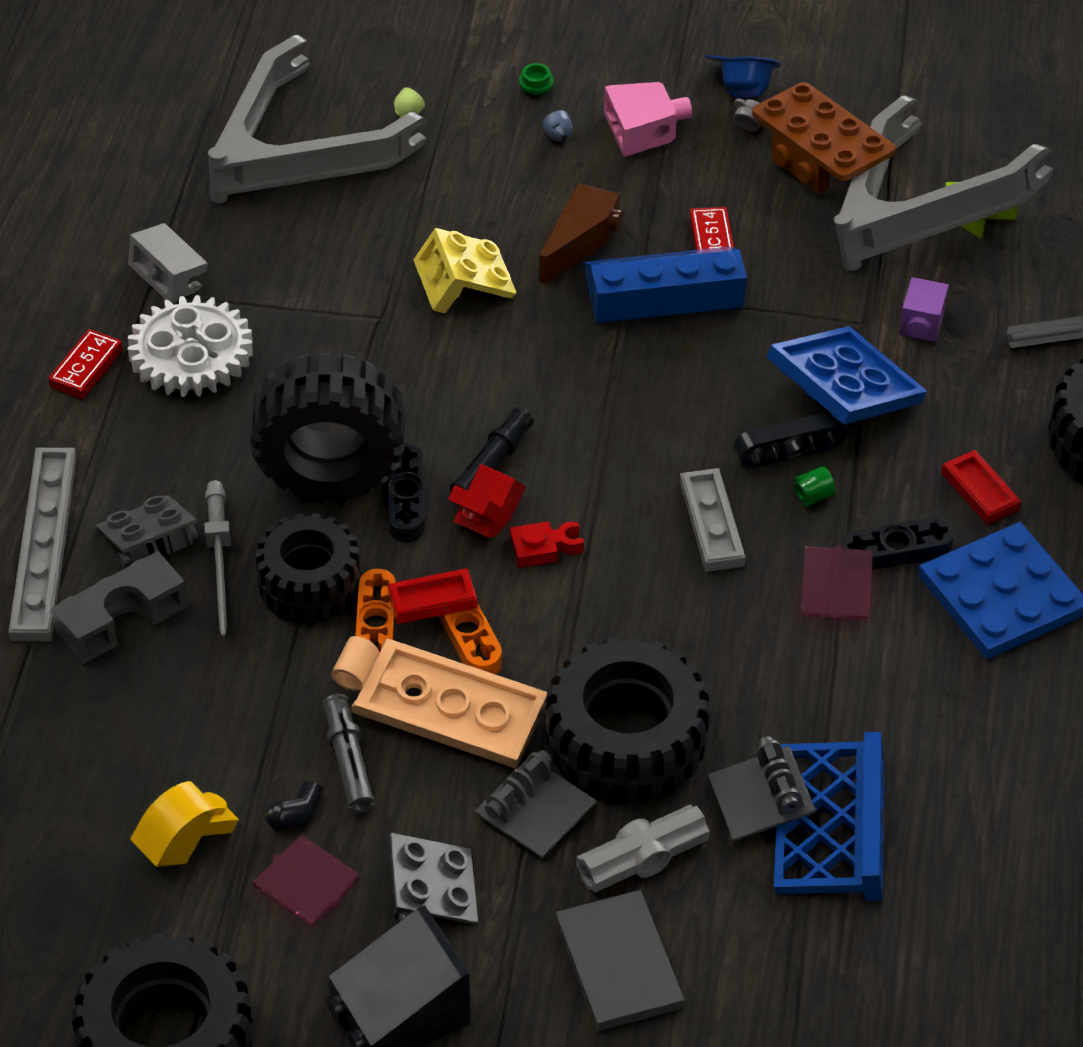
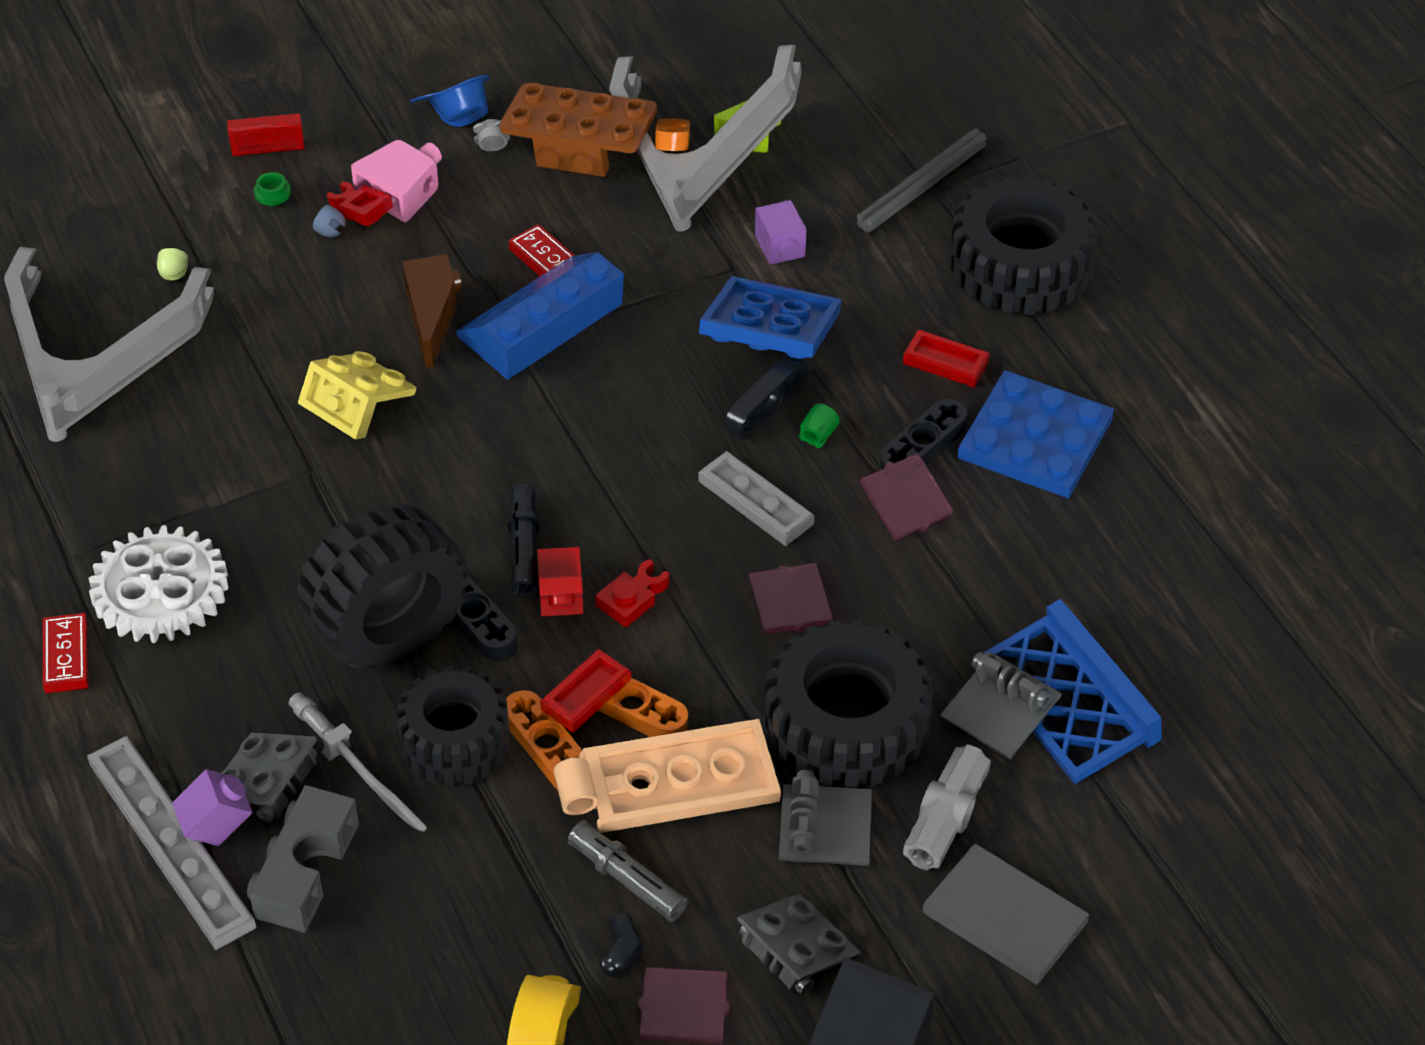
camera: 35 degrees left, 0 degrees up
light grey hinge [128,223,208,304] -> none
none -> medium lavender brick [172,769,253,846]
none -> red tile [227,113,305,156]
none -> red plate [326,182,394,227]
none -> orange beam [655,118,690,151]
none -> clear pink piece [749,563,833,634]

